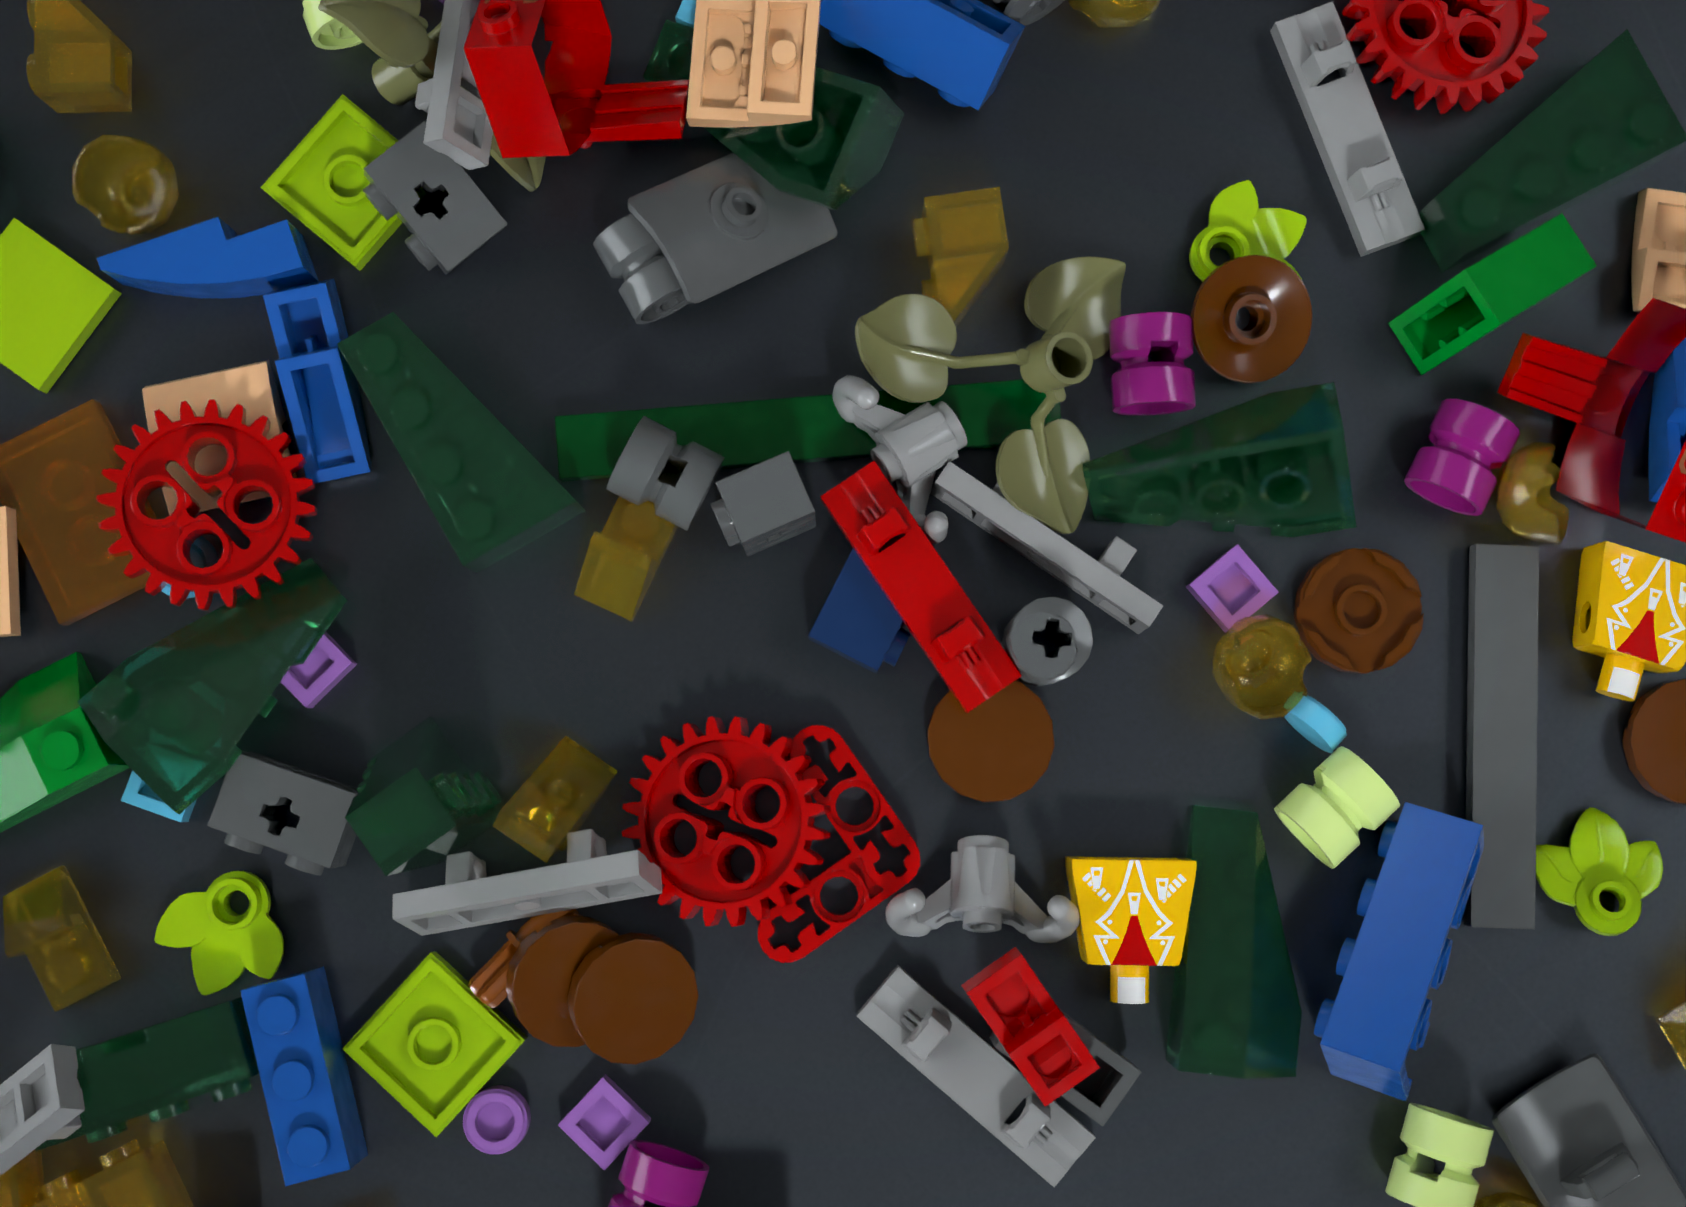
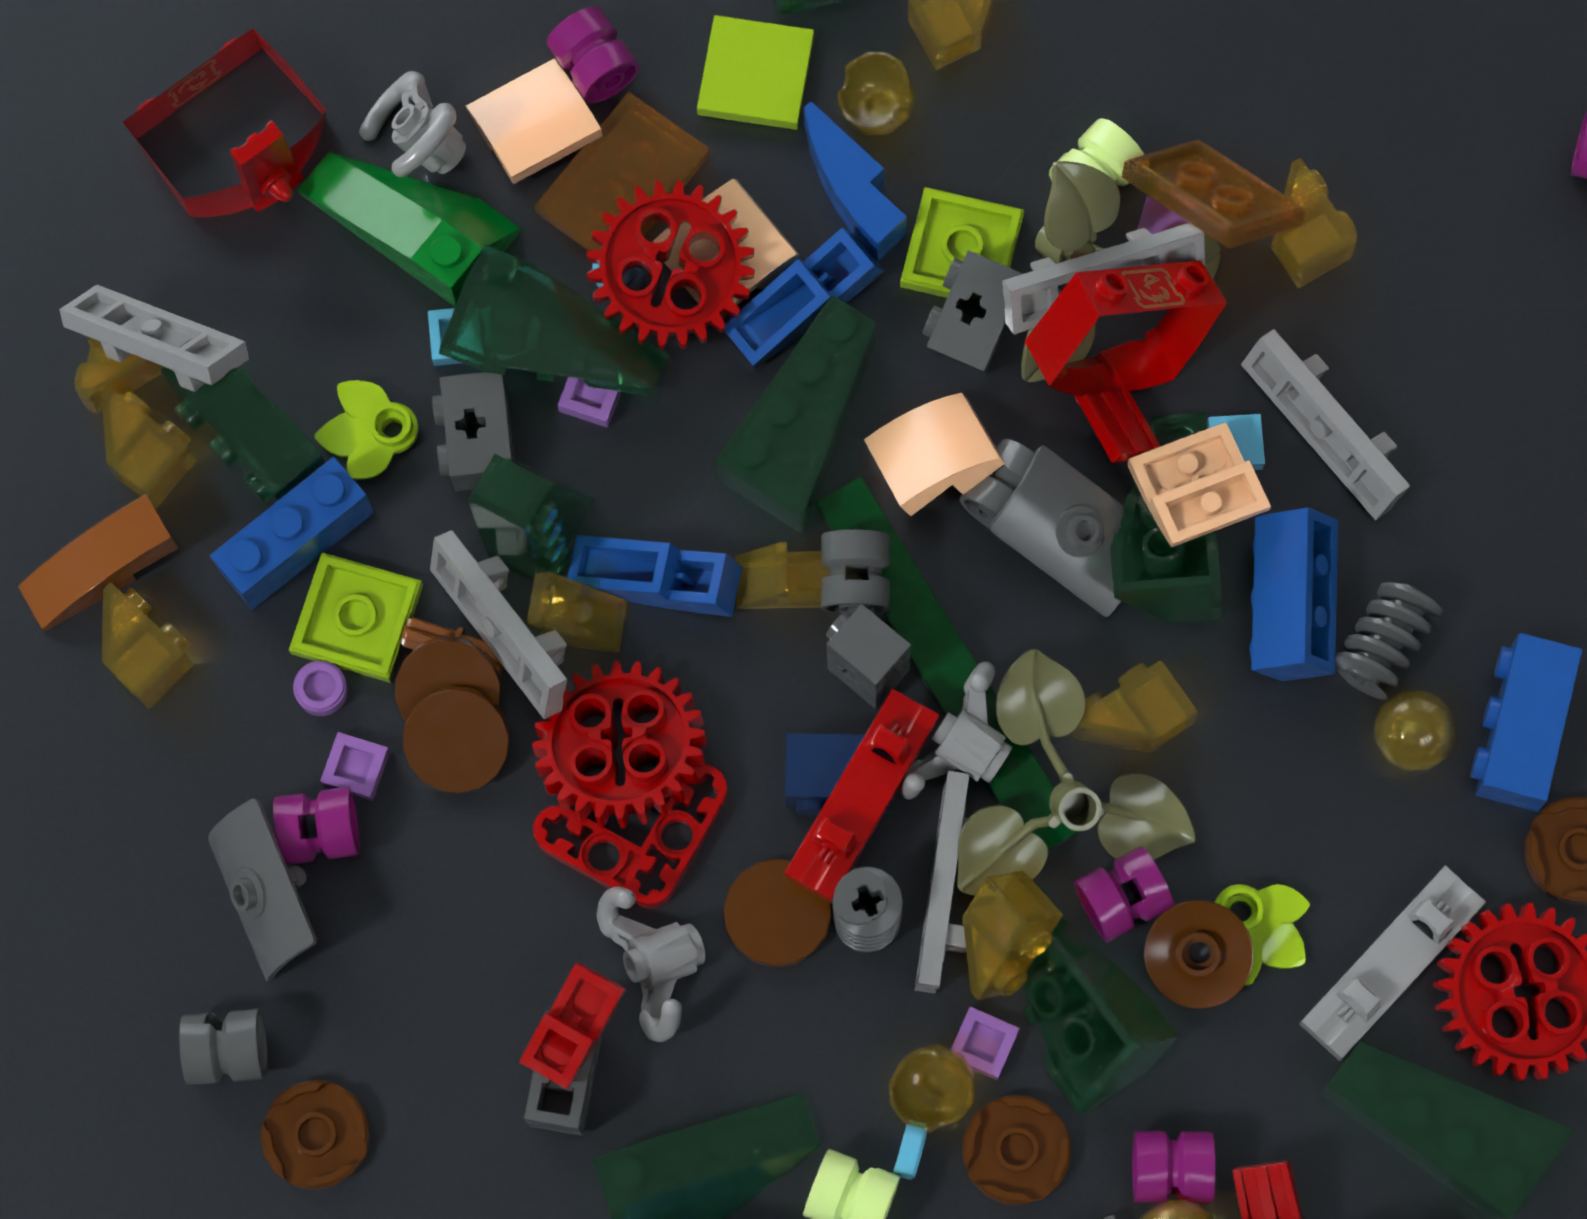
camera: 70 degrees right, 10 degrees down
clear yellow slope [3,866,122,1012] -> none
light grey hinge [856,965,1096,1187] -> none
yellow torso [1065,856,1197,1004] -> none
green slope [1388,213,1597,375] -> none
none -> blue slope [566,535,743,617]
none -> light nougat slope [864,393,1005,516]
none -> clear yellow slope [963,870,1063,1000]

